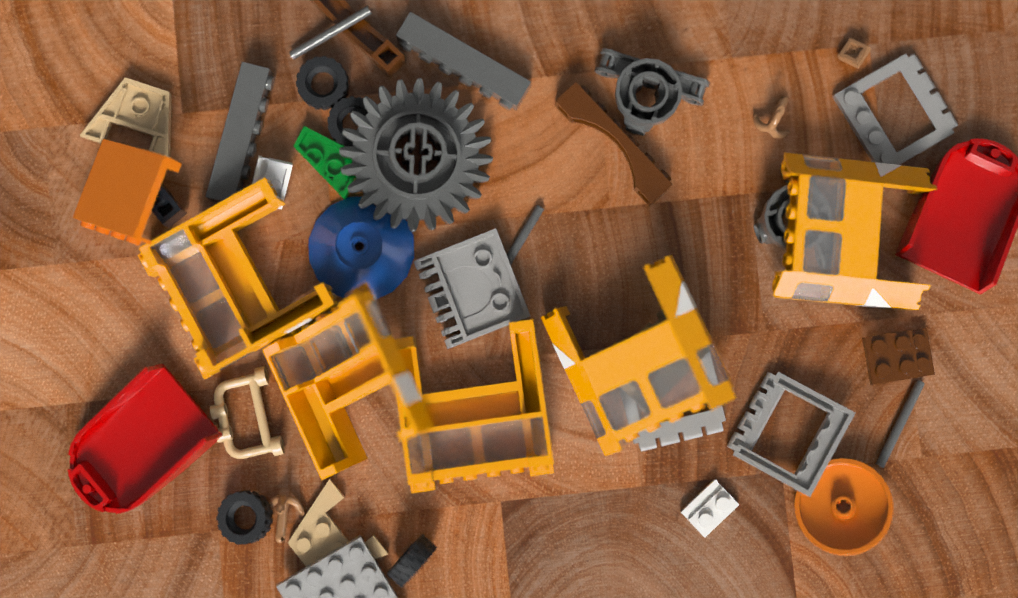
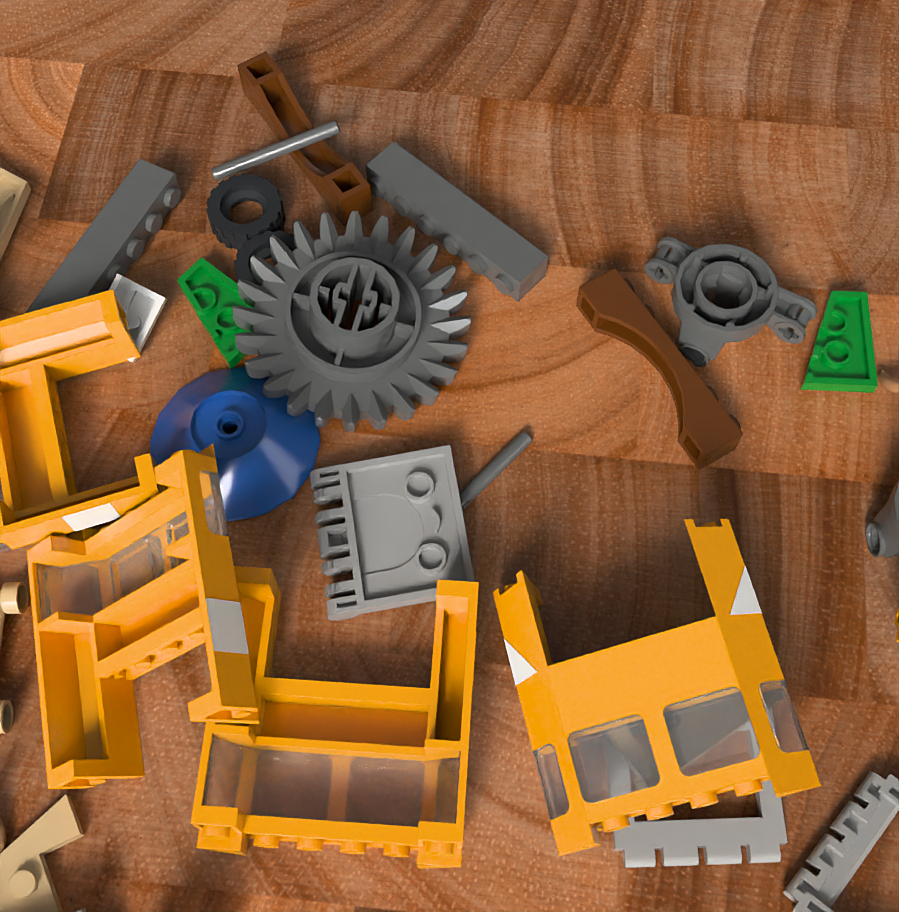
camera: 15 degrees right, 20 degrees down
none -> green wing [800,291,878,393]

